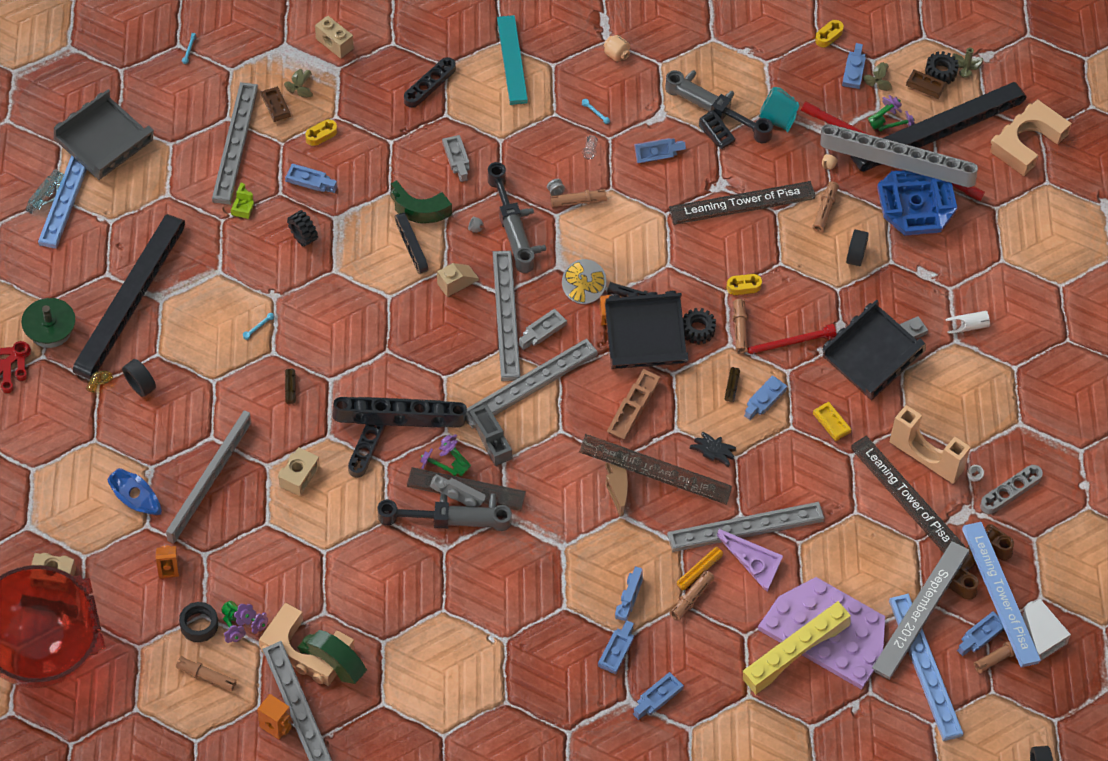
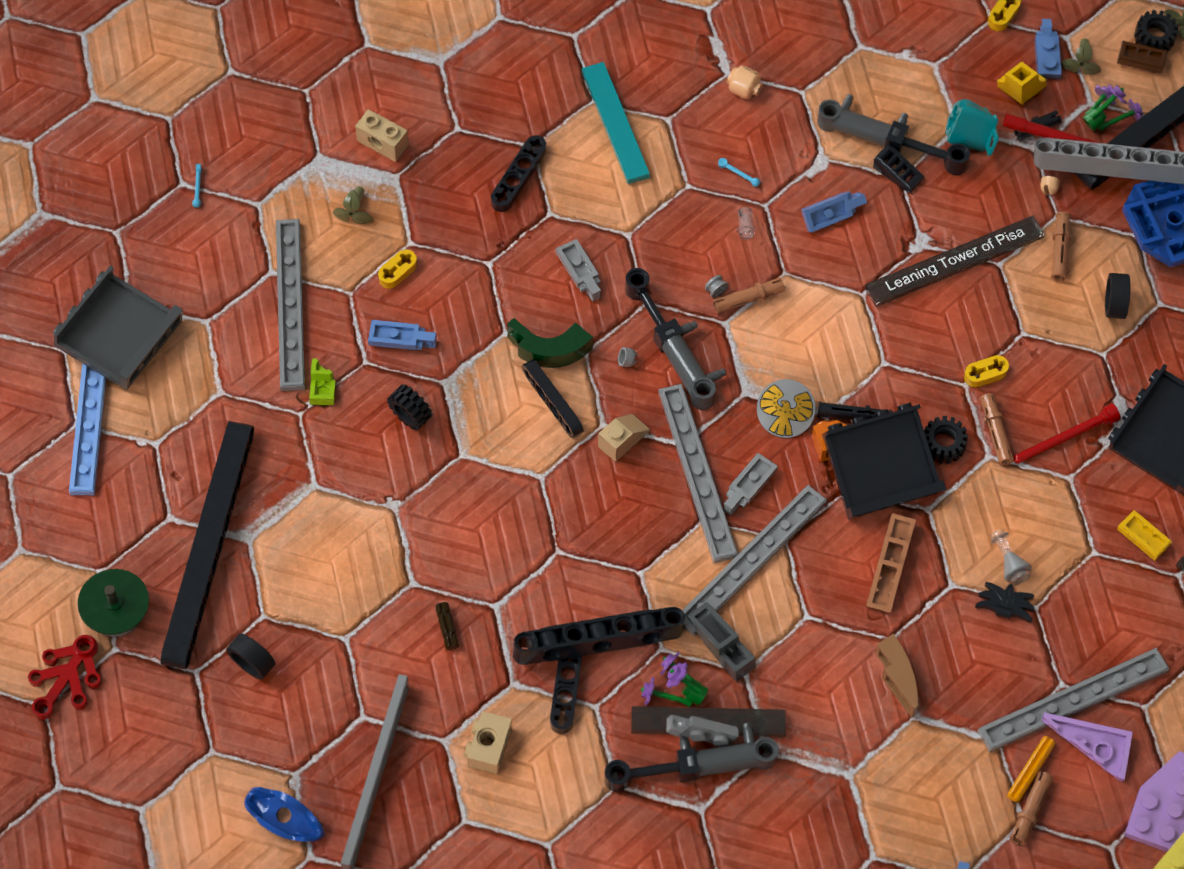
camera: 10 degrees left, 5 degrees up
clear light blue hinge [26,169,64,214] -> none
clear yellow arm [86,371,113,393] -> none
medium azure hinge [243,313,274,340] -> none
reddish brown plate [261,86,291,122] -> none
clear smoke tile [579,434,732,505] -> none
medium blue hinge [615,566,643,621] -> none
dark brown axle [724,367,740,402] -> none
medium blue hinge [744,375,787,420] -> none
none -> piece [991,529,1032,585]
none -> yellow brick [997,62,1047,104]
none -> black pin [1014,110,1062,141]

